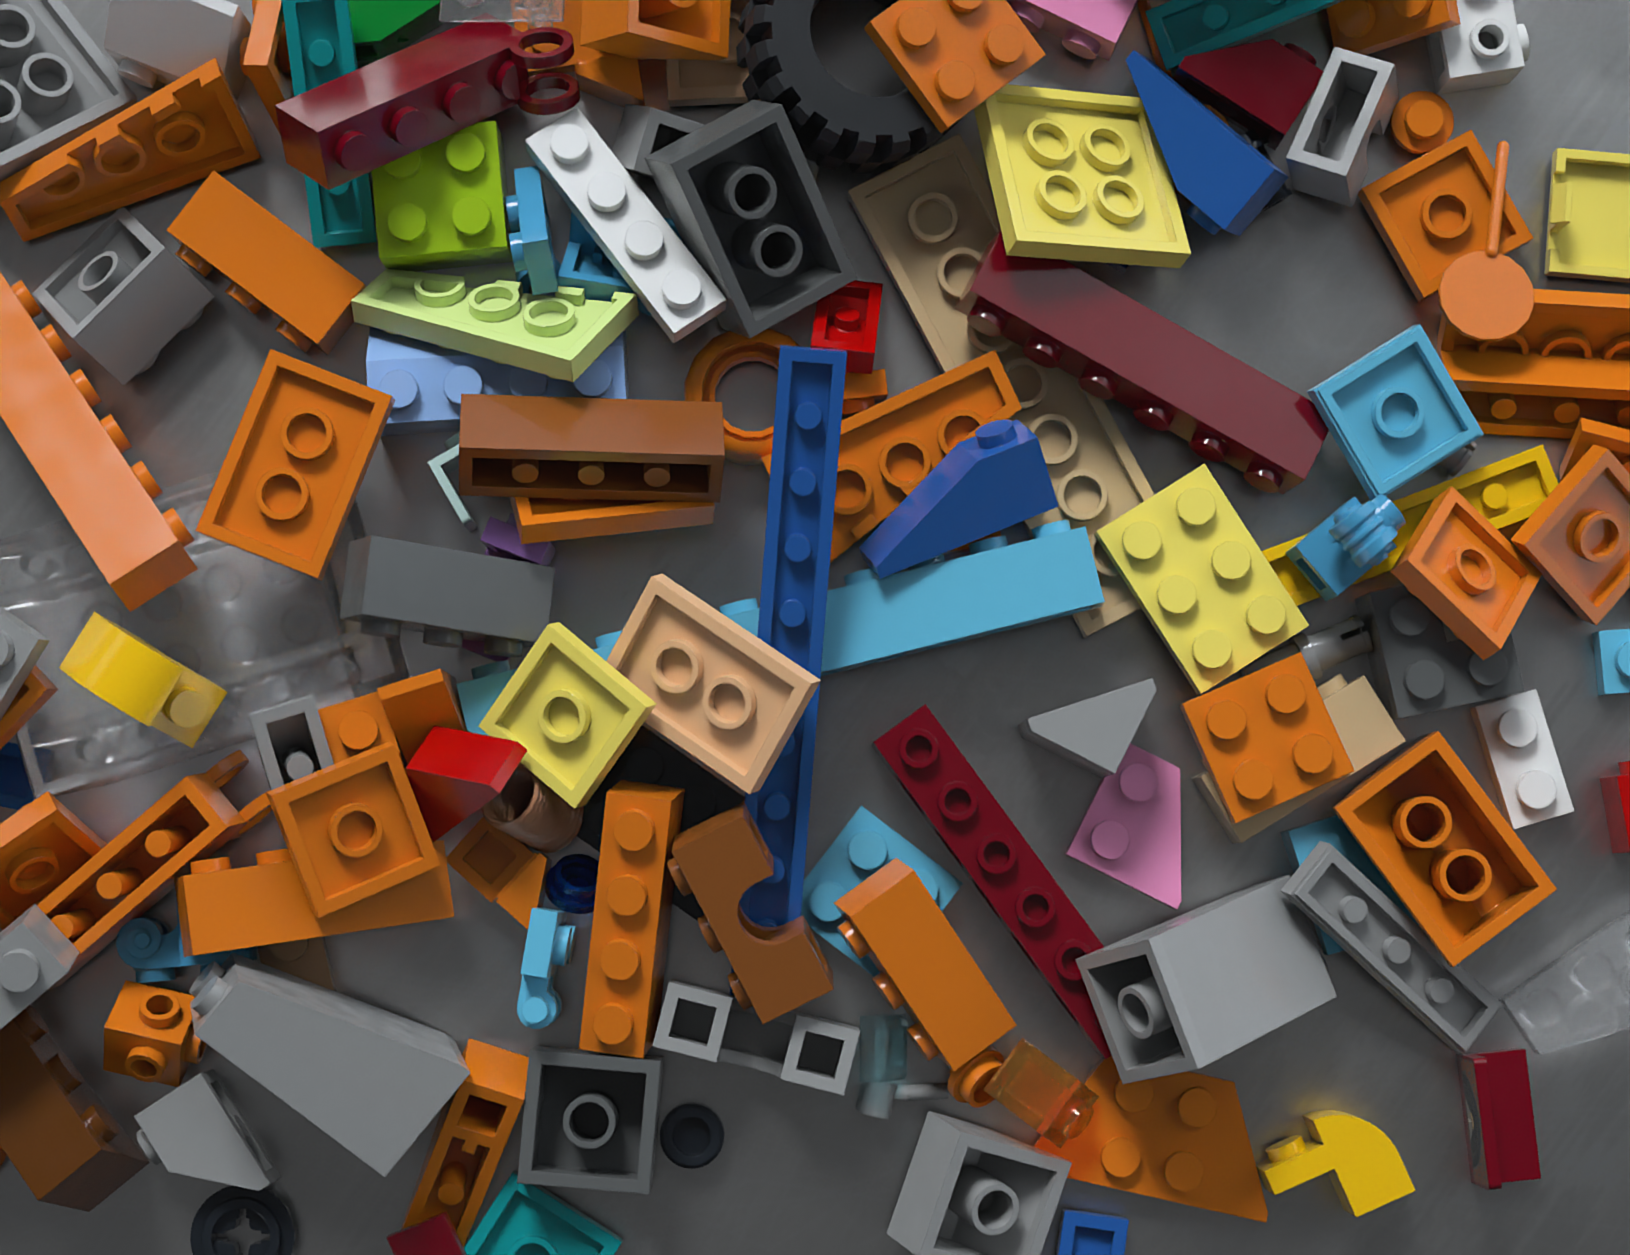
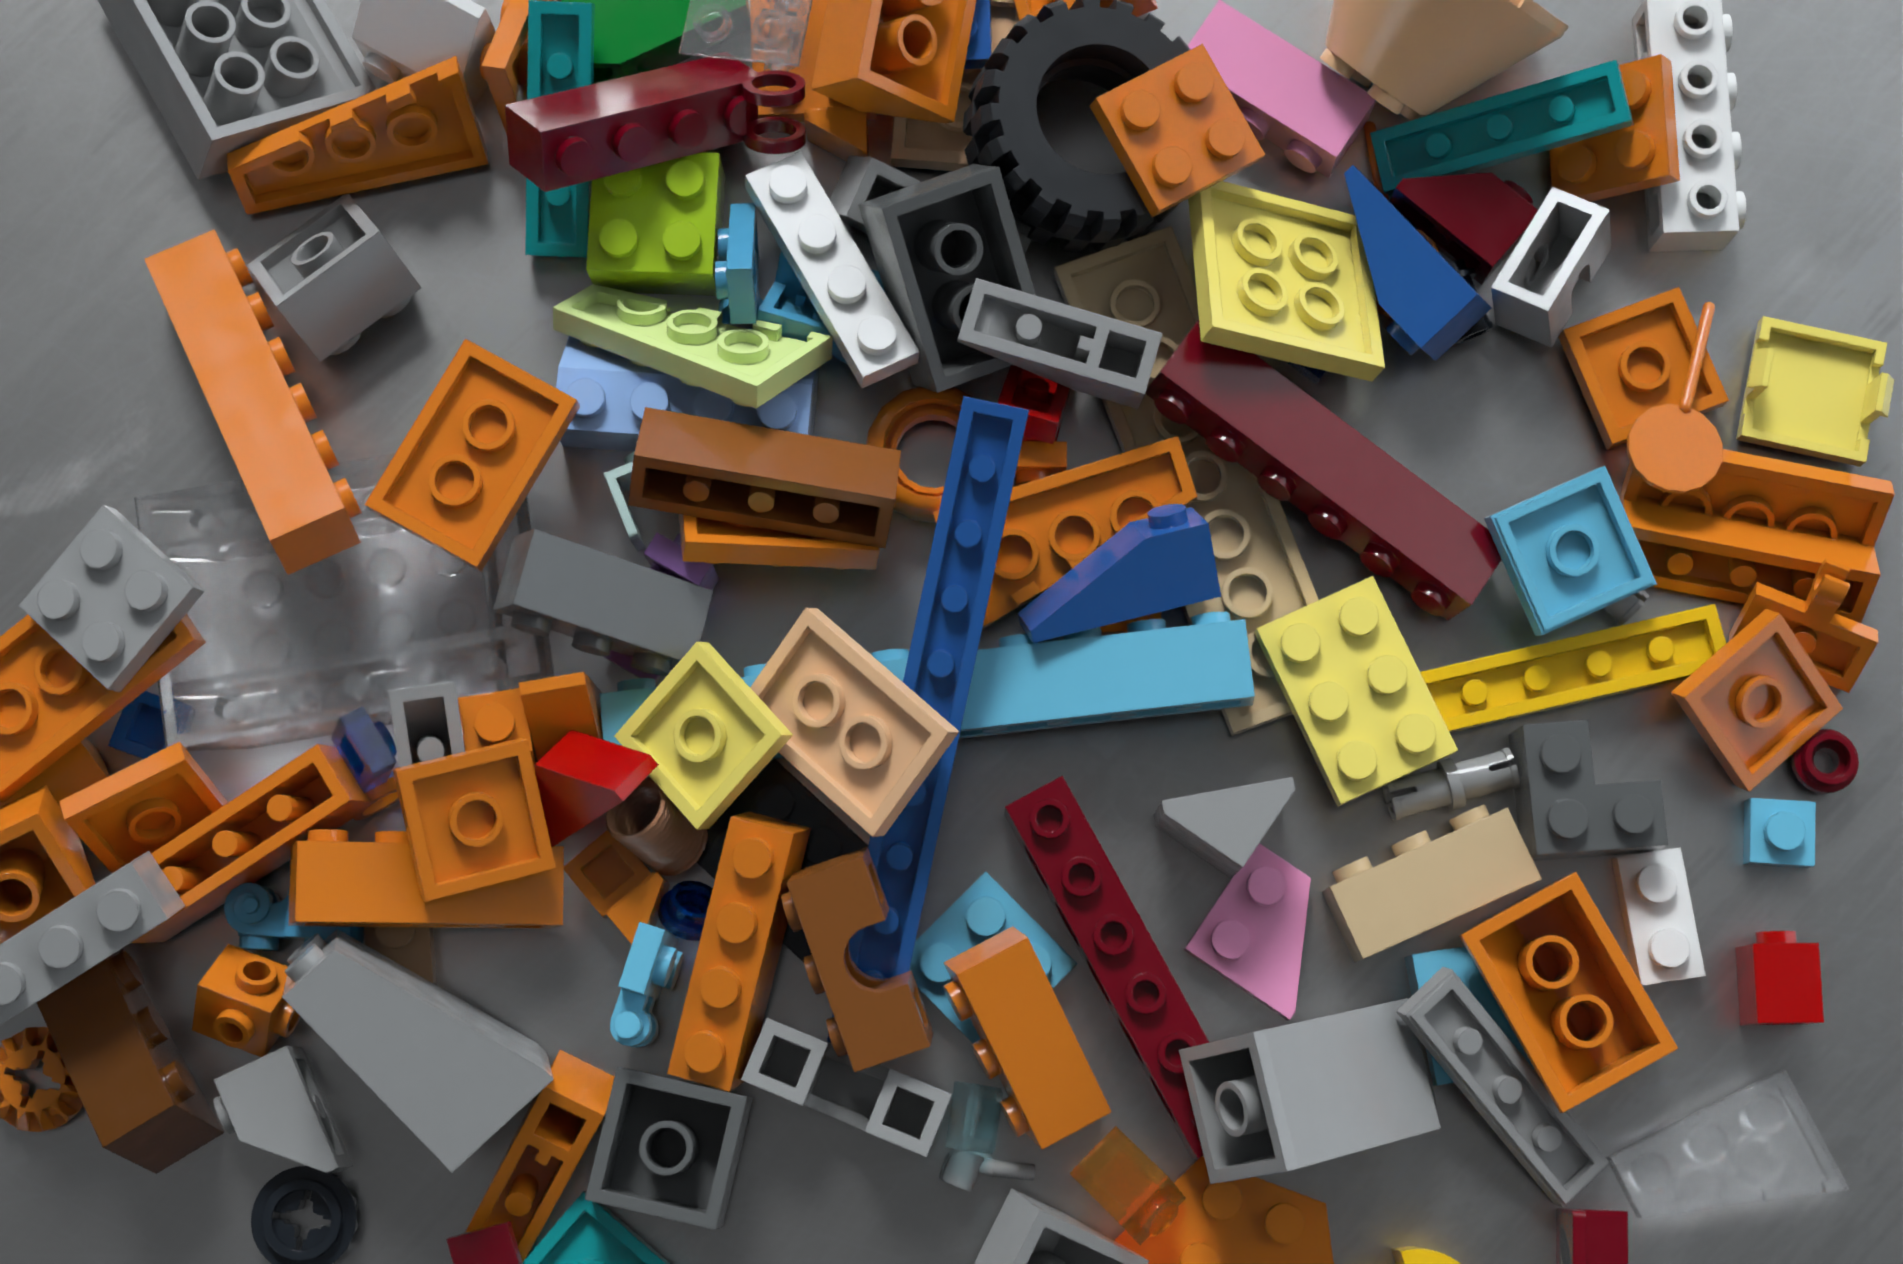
camera: 15 degrees right, 5 degrees down
yellow brick [59,611,228,748] -> none
orange brick [166,170,367,355] -> none
black tile [660,1102,725,1169] -> none
orange plate [947,1045,1009,1108] -> none
orange plate [1179,652,1355,824] -> none
dark azure brick [1285,494,1406,602] -> none
orange plate [1390,91,1454,154] -> none
orange plate [1390,486,1543,661] -> none
none -> clear blue plate [331,706,397,793]
none -> light grey slope [957,278,1163,409]

